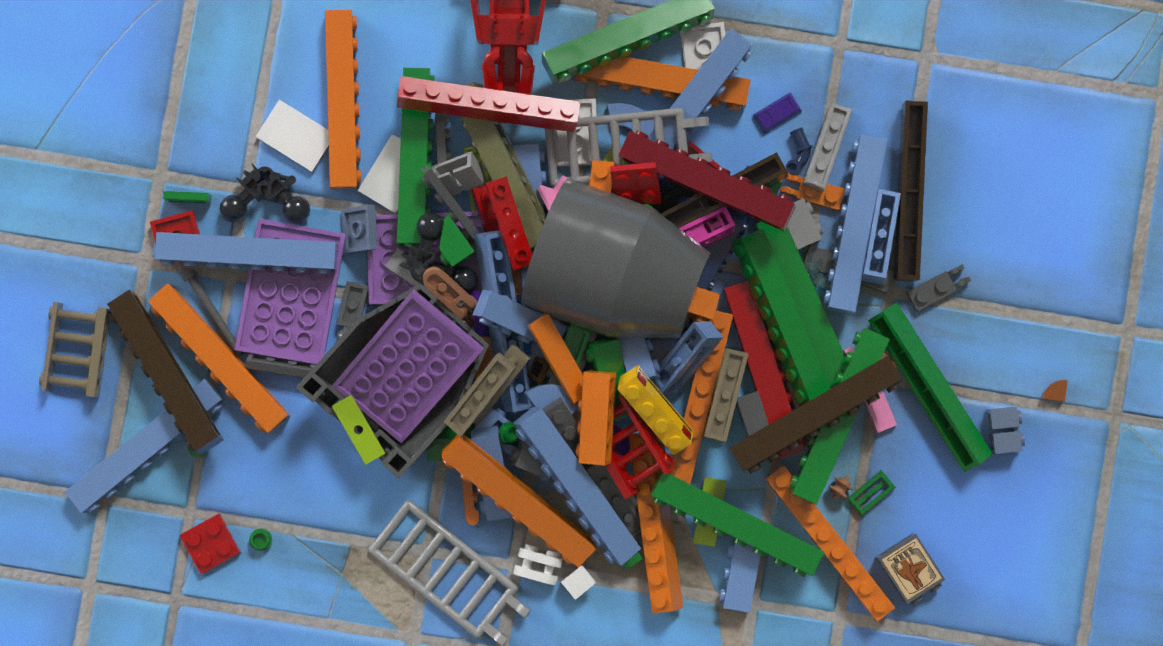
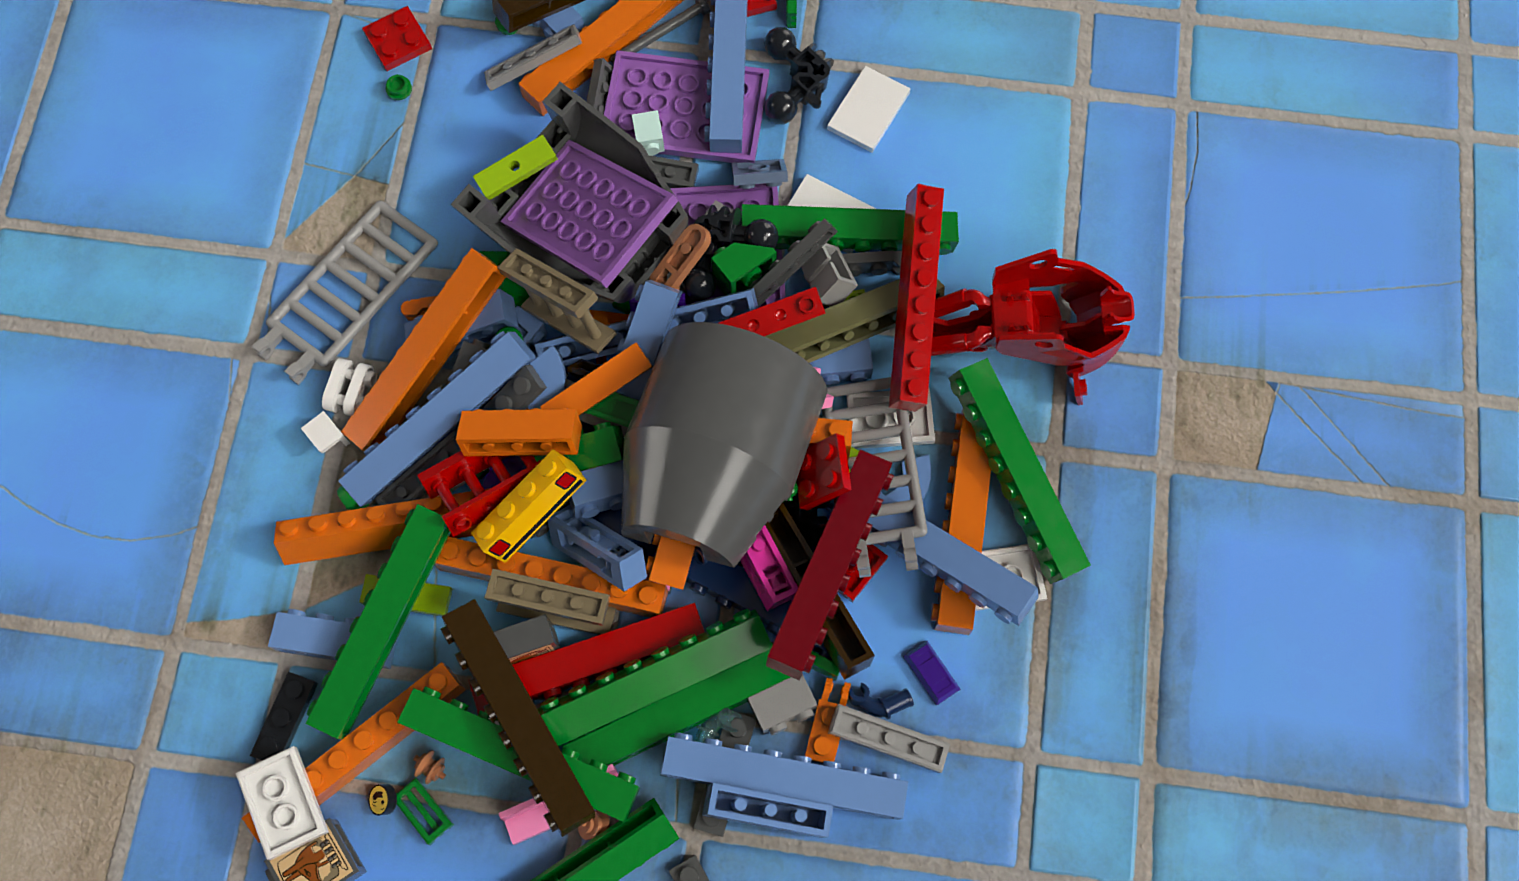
camera: 85 degrees right, 15 degrees down
orange brick [325,10,361,190] -> none
dark brown brick [894,100,928,282] -> none
none -> white tile [236,746,329,860]
none -> black plate [250,671,318,761]
none -> tile [368,784,397,816]
none -> light grey tile [484,24,582,91]
none -> light aqua brick [632,110,665,156]

